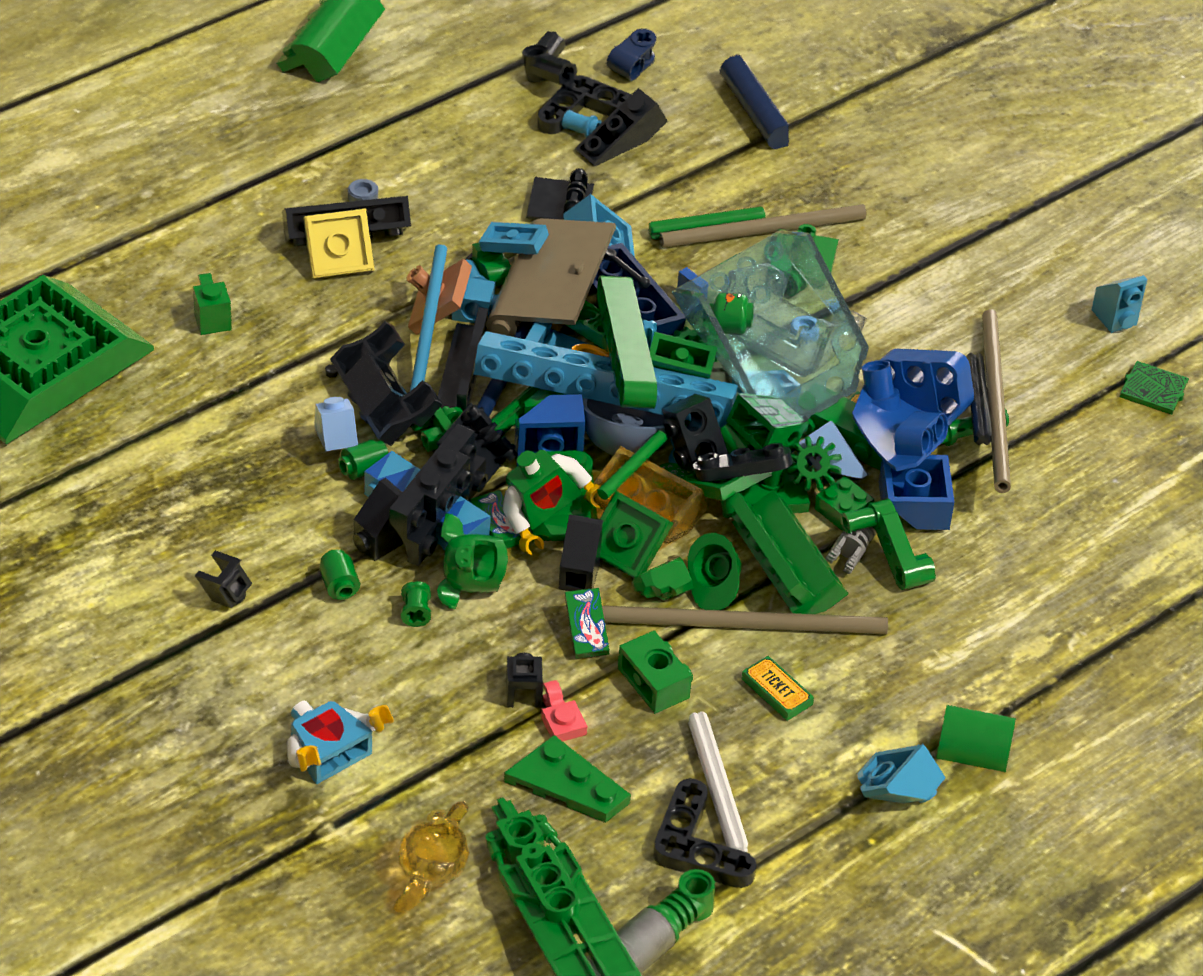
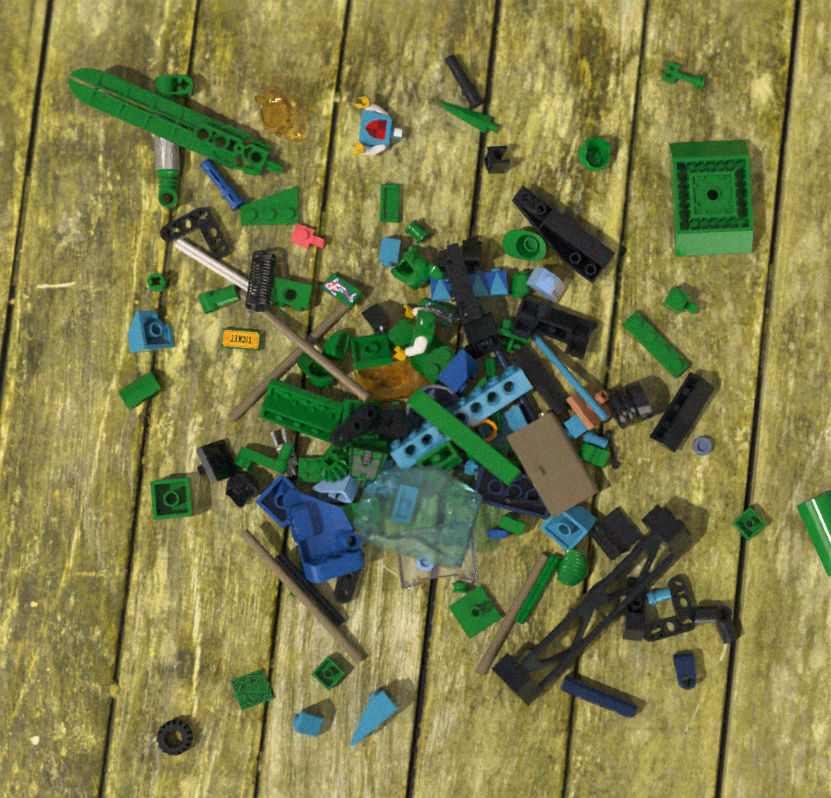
camera: 140 degrees right, 40 degrees up
light yellow tile [303,209,375,279] -> none
green brick [319,549,360,600] -> none
dark azure plate [479,222,549,254] -> none
black window [506,652,543,708] -> none
green bar [597,430,667,500] -> none
green head [707,293,754,335] -> none
none -> green bush [147,273,166,292]
none -> green brick [150,477,195,520]
none -> black tile [195,439,239,484]
none -> green piece [198,284,239,314]
none -> blue pin [200,158,246,211]
none -> black cap [225,472,259,508]
none -> dark tan piece [237,289,371,402]
none -> black piece [245,250,276,312]
none -> green piece [311,656,346,691]
none -> dark azure slope [350,689,398,747]
none -> dark azure brick [379,237,401,267]
none -> green tile [380,184,400,223]
none -> green bar [439,100,499,133]
none -> black pin [444,54,485,110]
none -> black piece [491,504,693,706]
none -> green piece [498,514,525,536]
none -> green piece [502,230,546,262]
none -> black wedge [512,185,615,284]
none -> green hair [557,549,588,586]
none -> green hair [577,136,611,172]
none -> black wheel [608,380,653,430]
none -> green plate [622,311,689,379]
none -> green piece [731,507,767,541]

